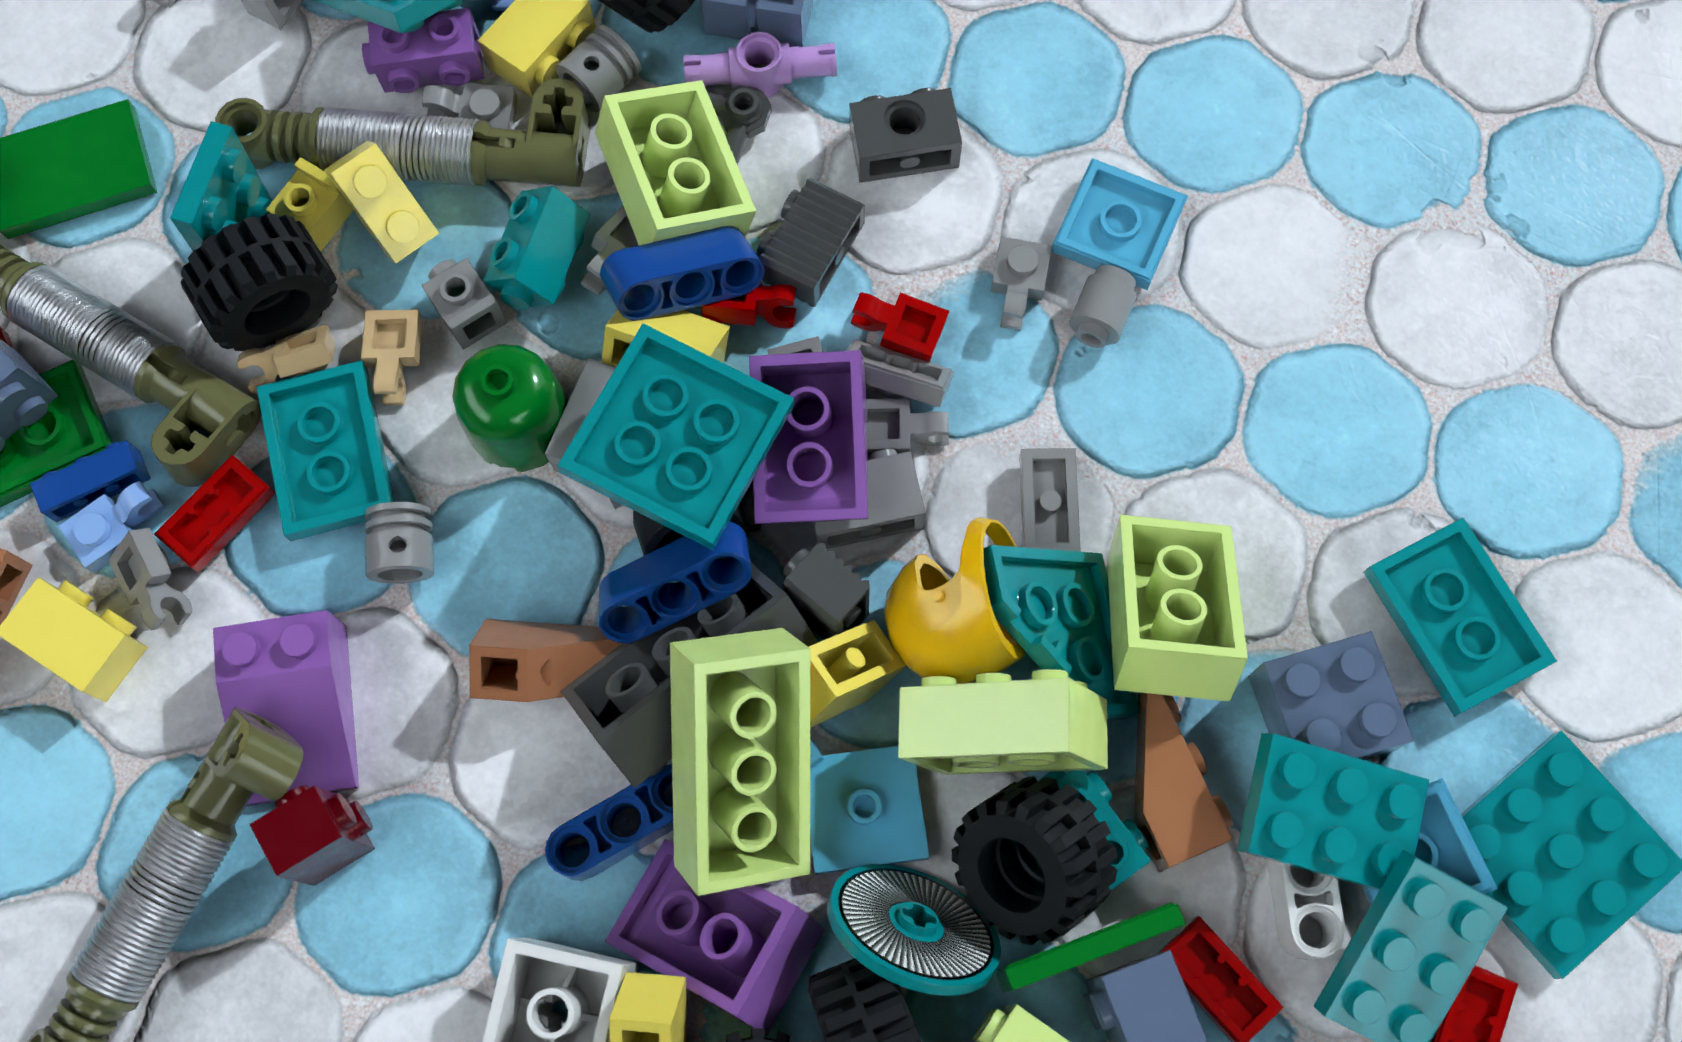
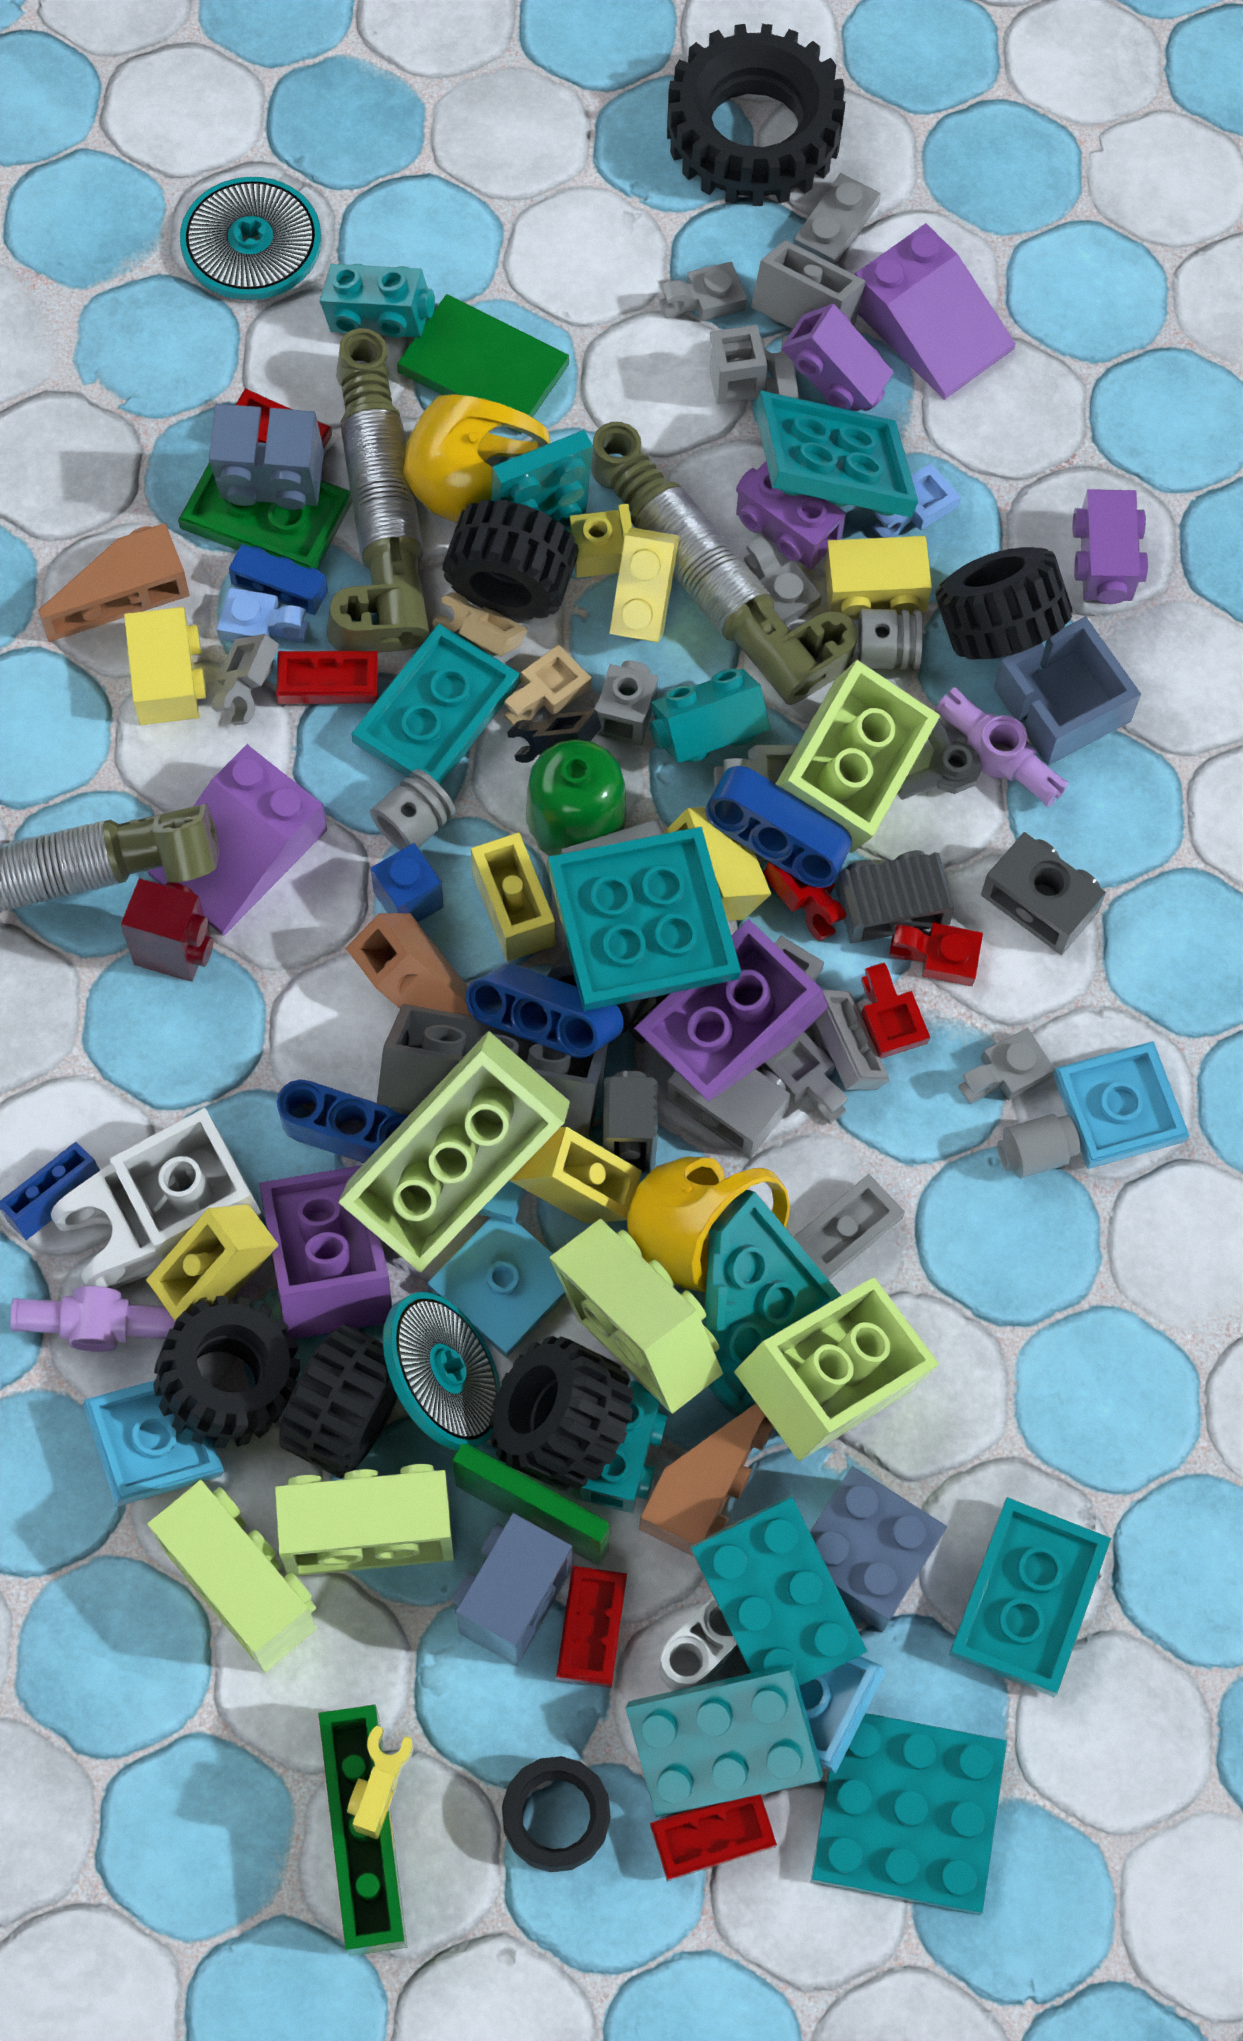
camera: 45 degrees right, 5 degrees down
none -> blue brick [370,843,444,922]
none -> yellow piece [403,394,551,523]
none -> light yellow brick [471,832,555,962]
none -> black plate [507,710,602,763]
none -> red plate [889,922,983,987]

